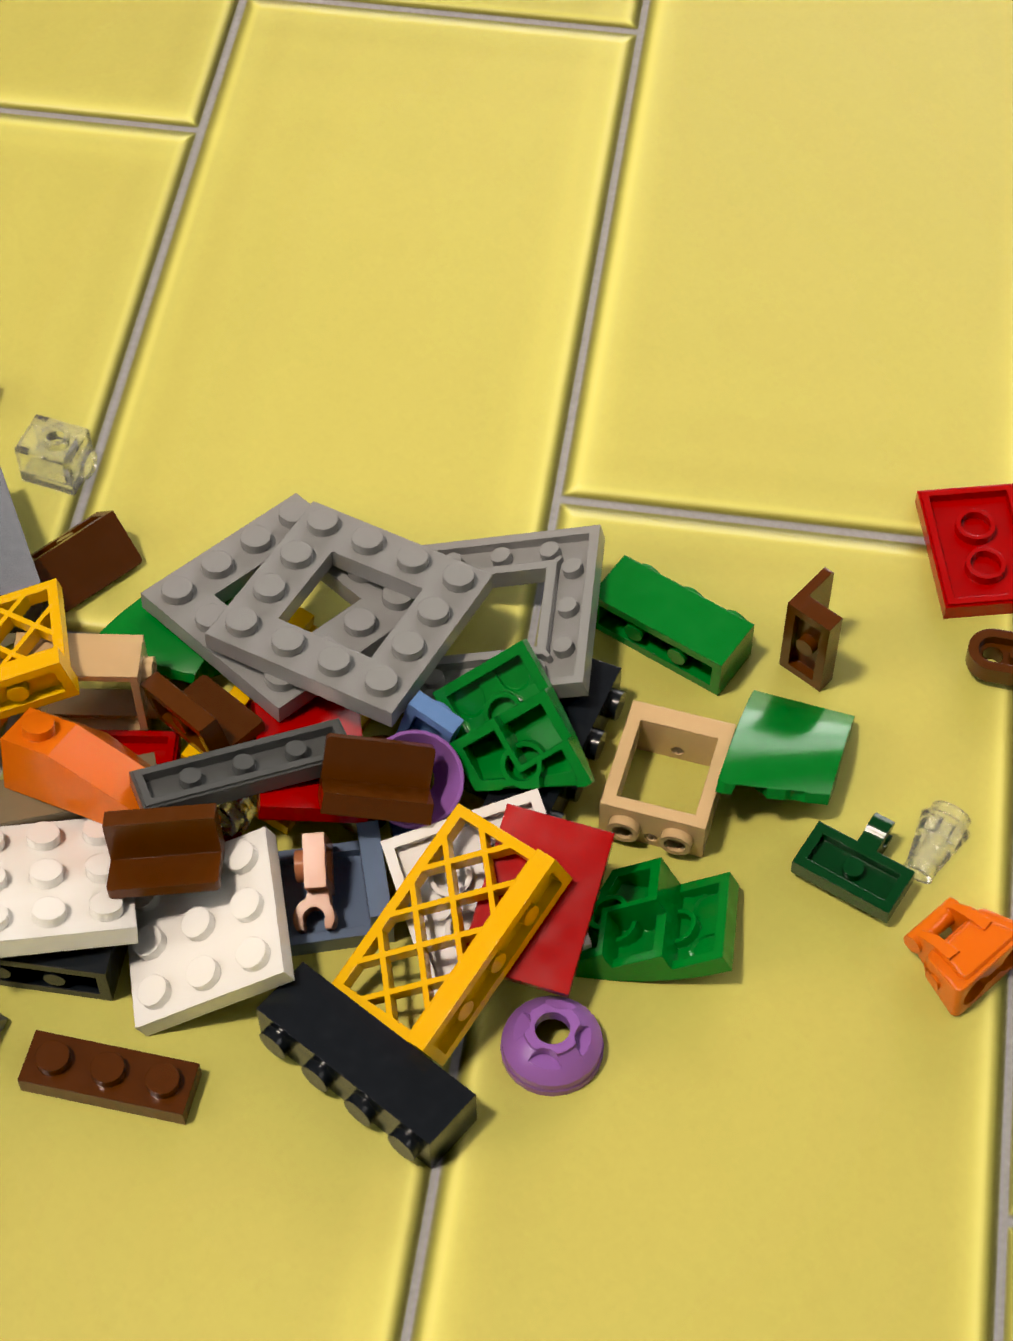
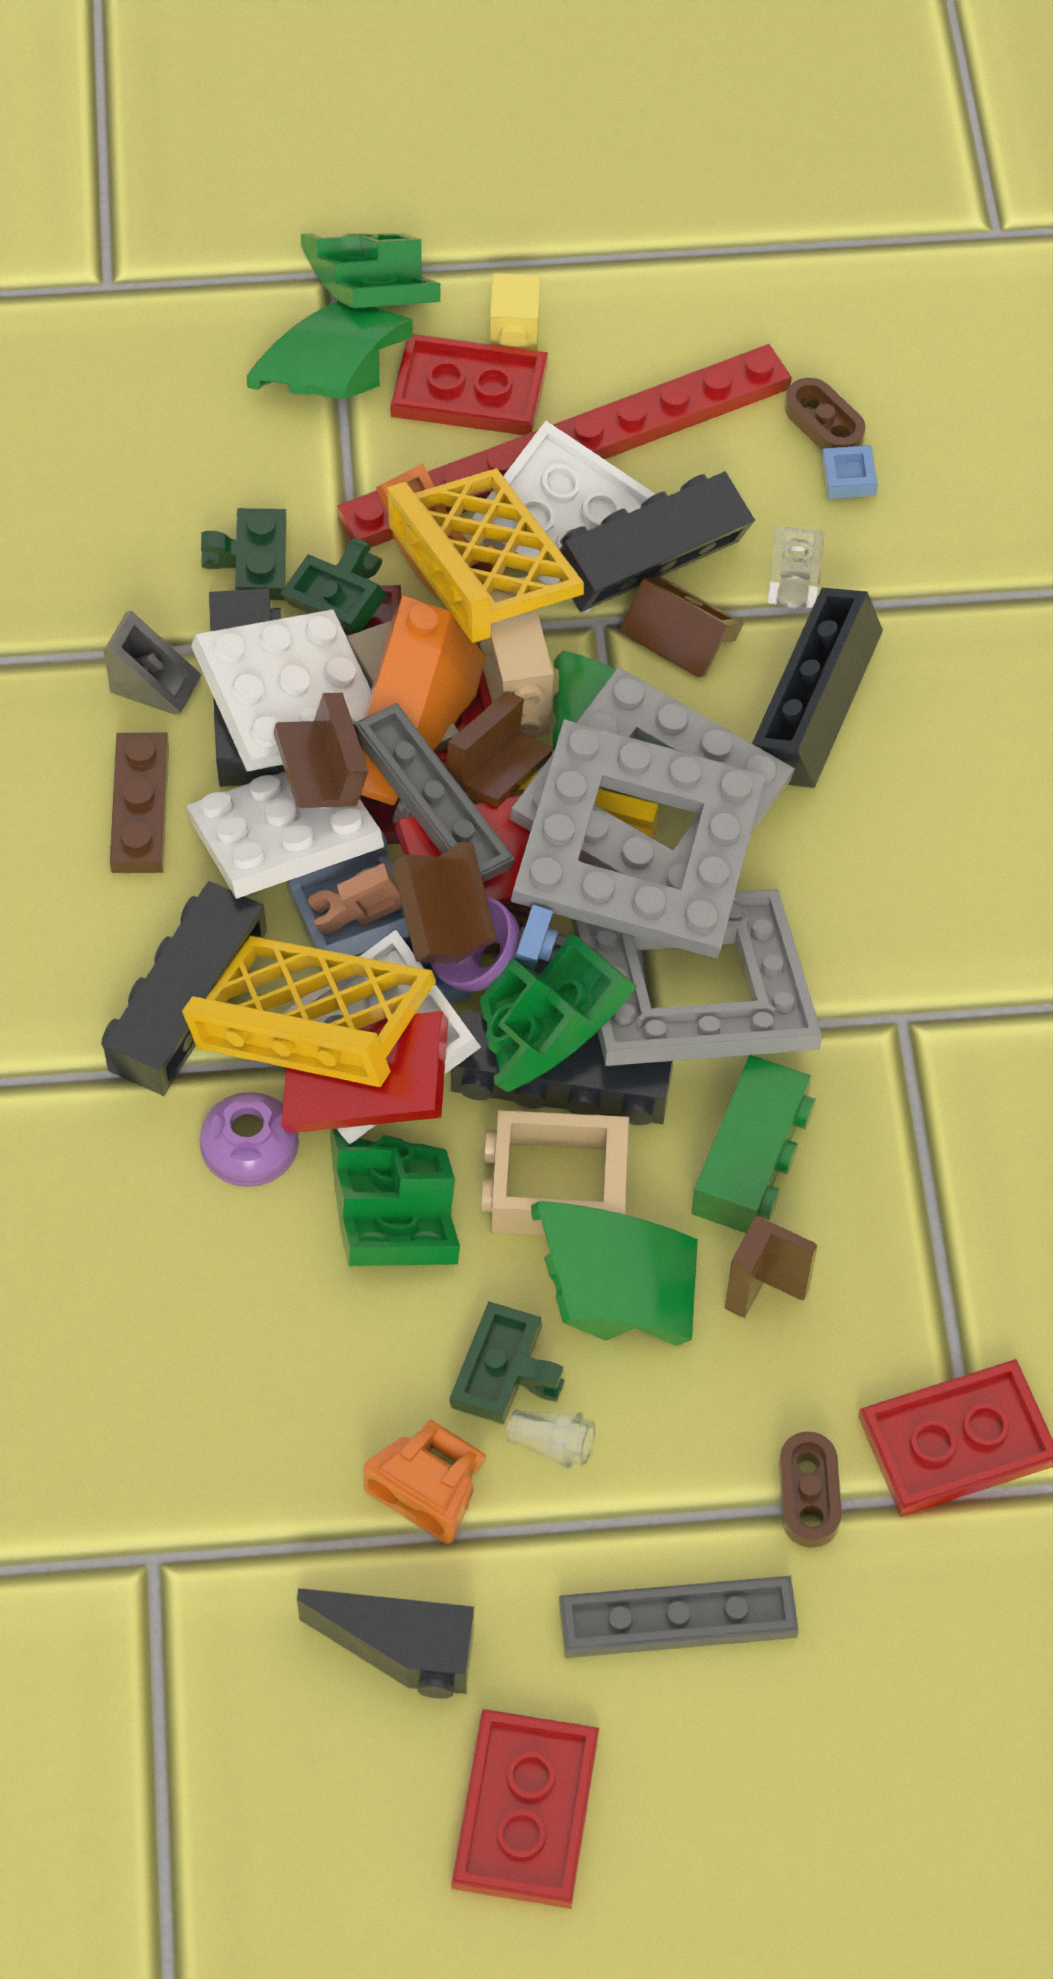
camera: 75 degrees right, 5 degrees up
none -> black brick [752,587,883,788]

